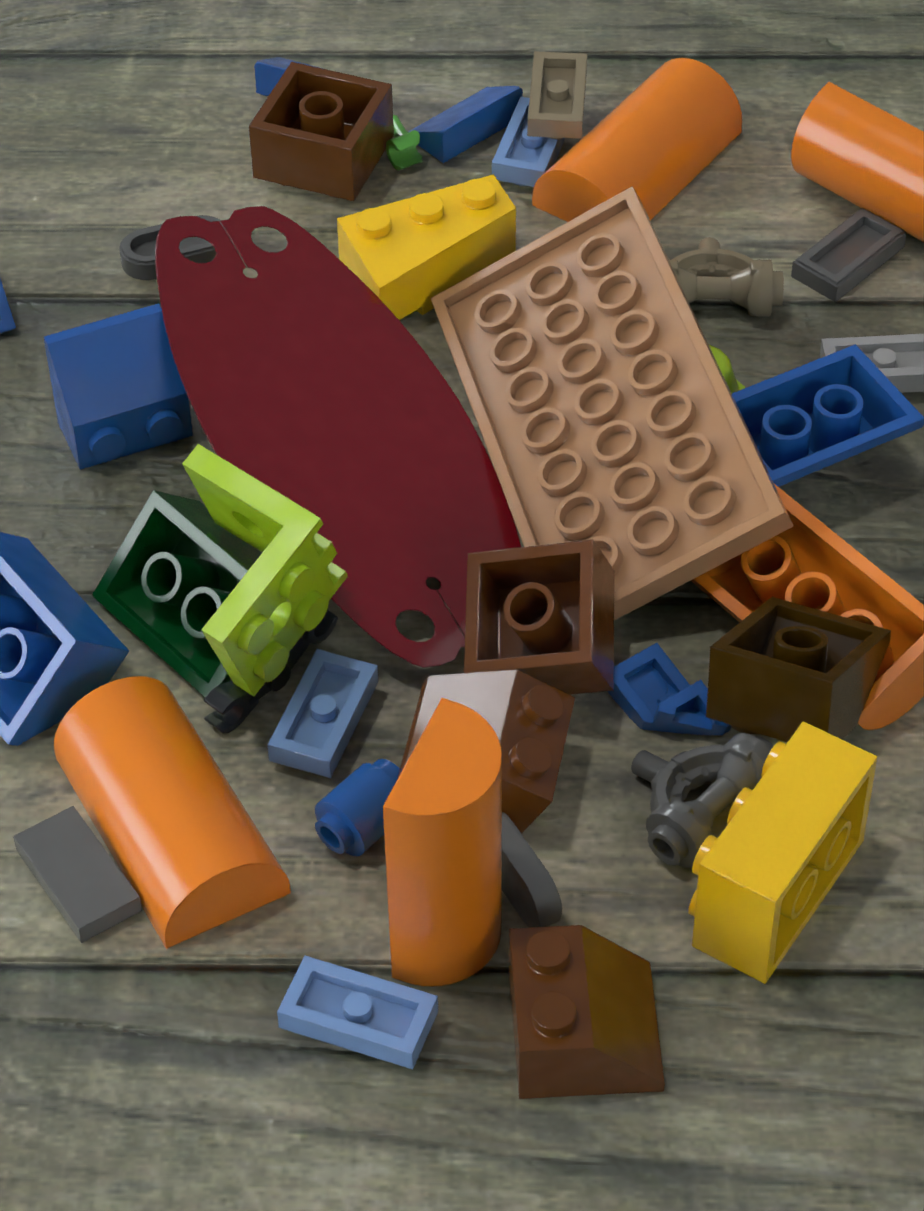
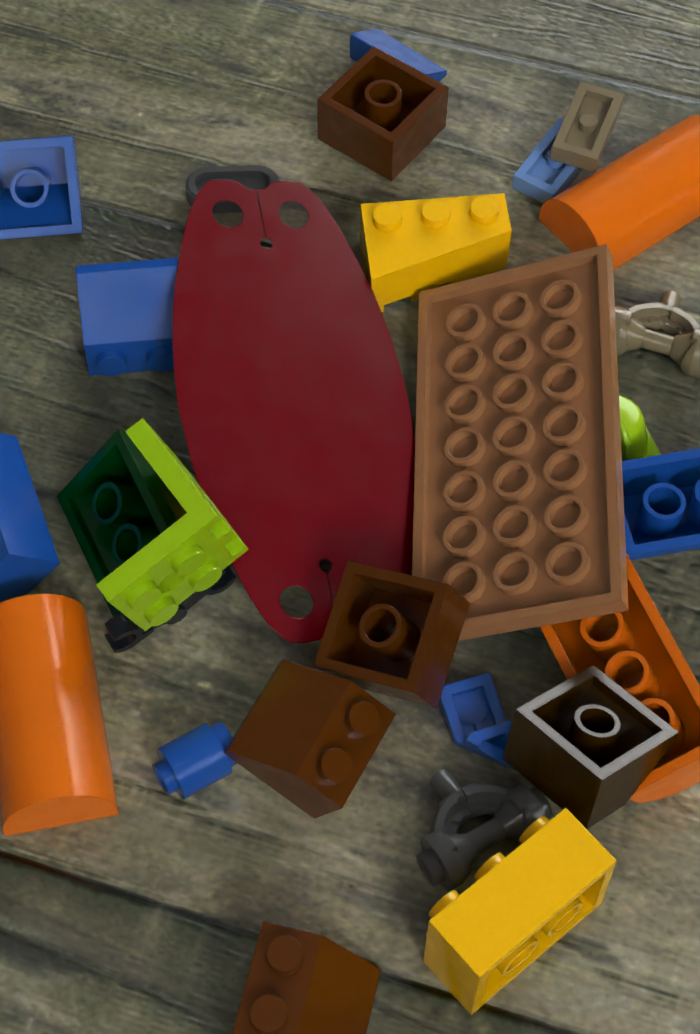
camera: 15 degrees right, 10 degrees up
medium blue plate [268,649,378,778] -> none
medium blue plate [277,955,438,1070] -> none
orange brick [383,698,502,987] -> none
bright green hand [386,115,423,171] -> none
blue slope [408,86,523,163] -> none
dark grey tile [502,812,562,928] -> none

